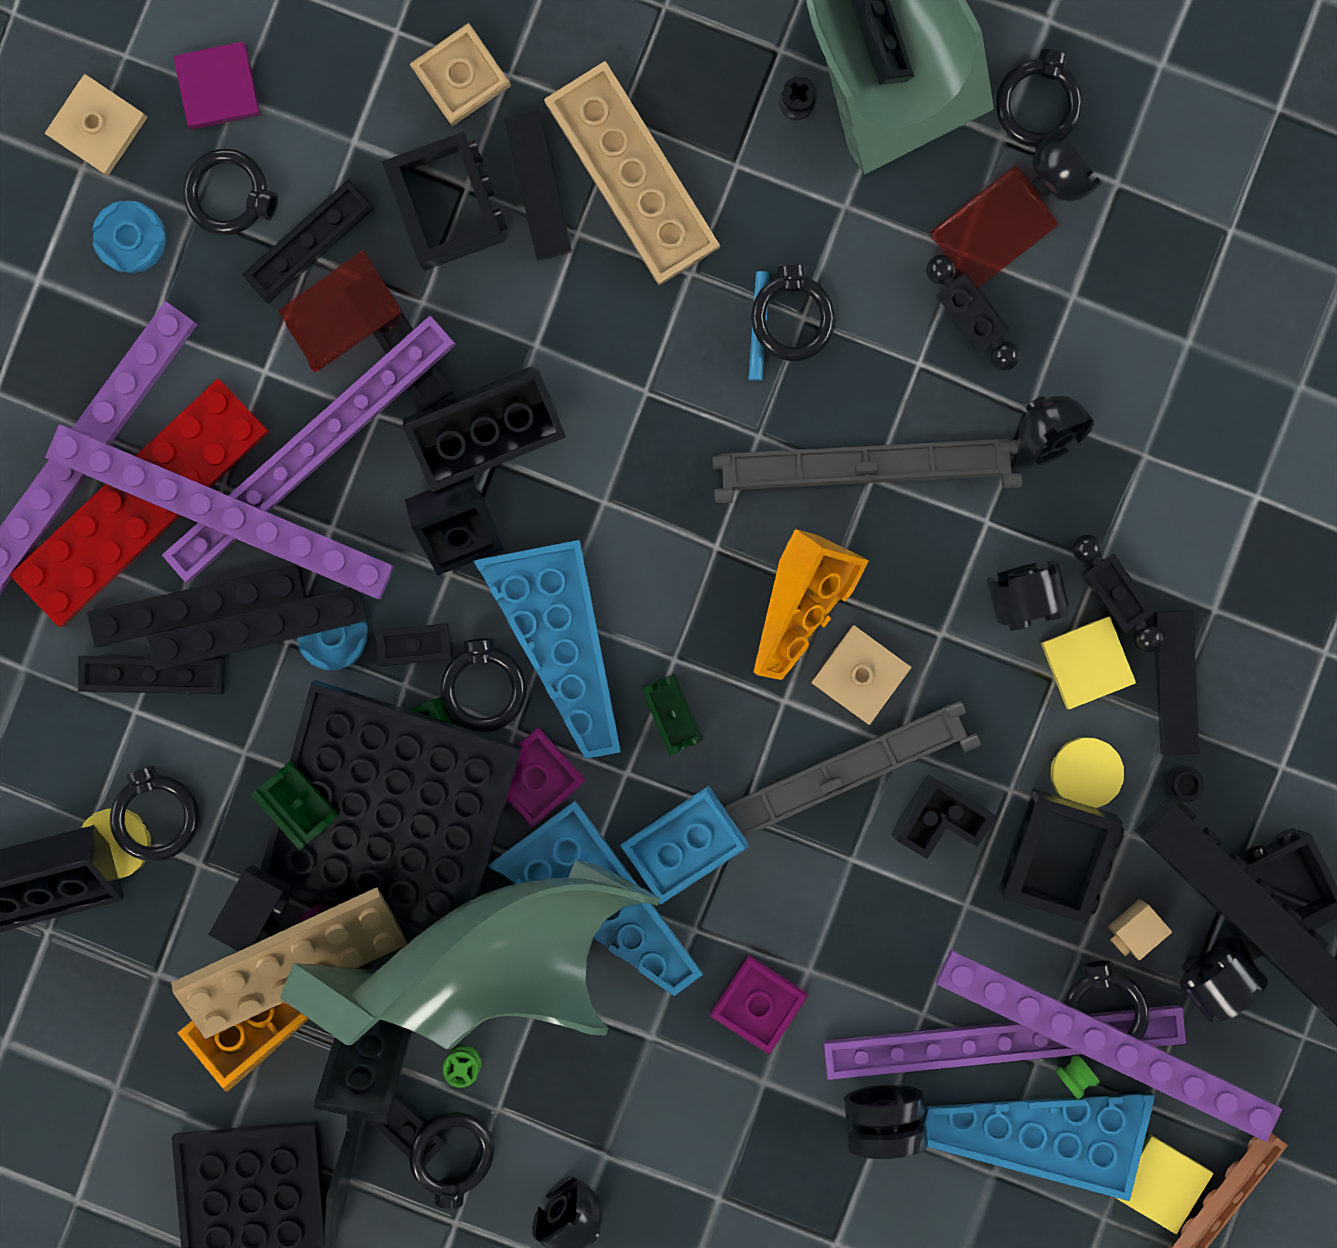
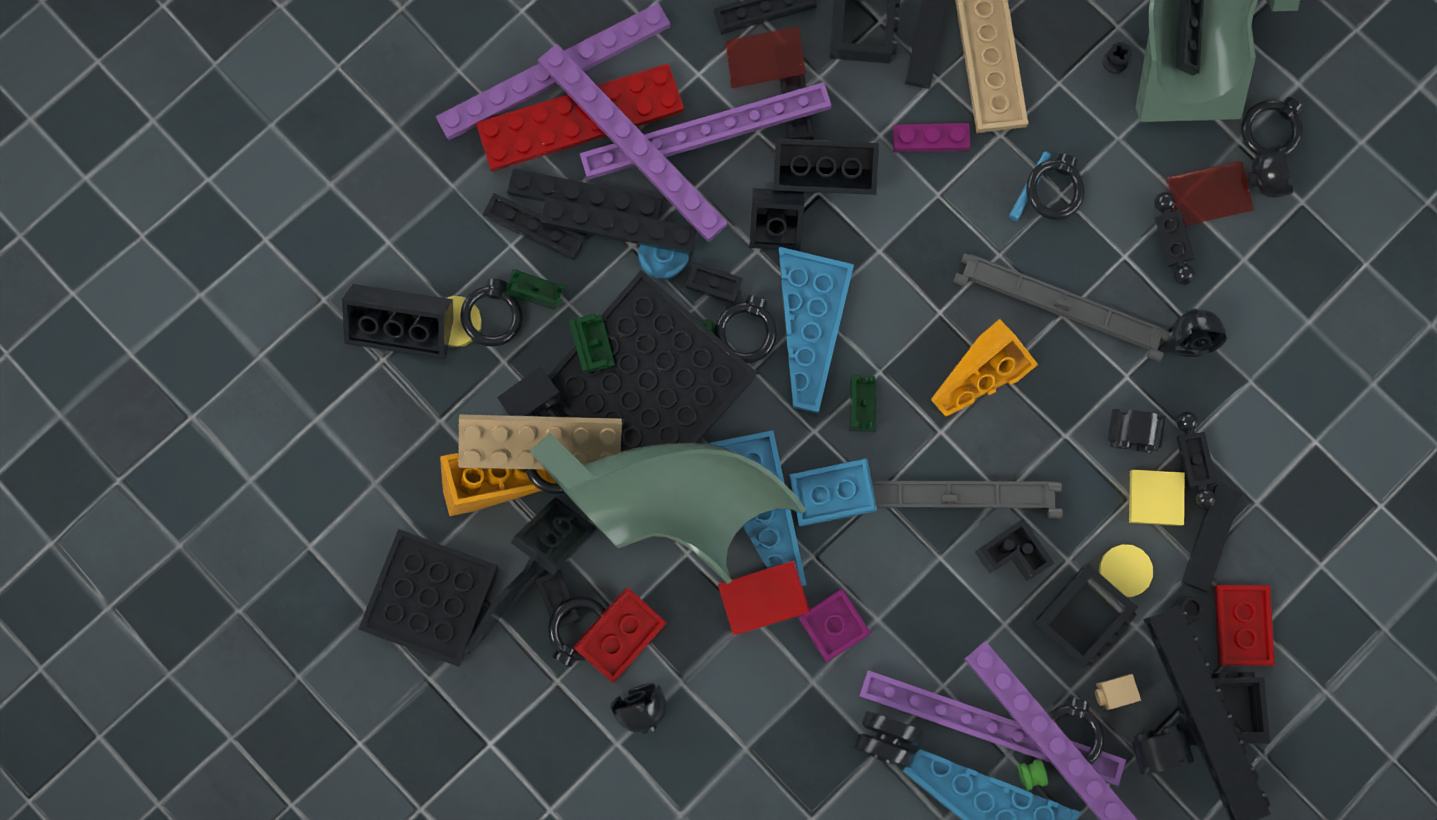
camera: 20 degrees right, 10 degrees down
bright green wheel [443,1045,481,1088] -> none
magenta tile [507,727,586,829] -> none
tan plate [811,625,912,725] -> none
none -> dark green hinge [506,269,565,310]
none -> red tile [573,587,667,683]
none -> red tile [718,561,810,636]
none -> magenta plate [892,123,970,152]
none -> red tile [1214,585,1275,666]

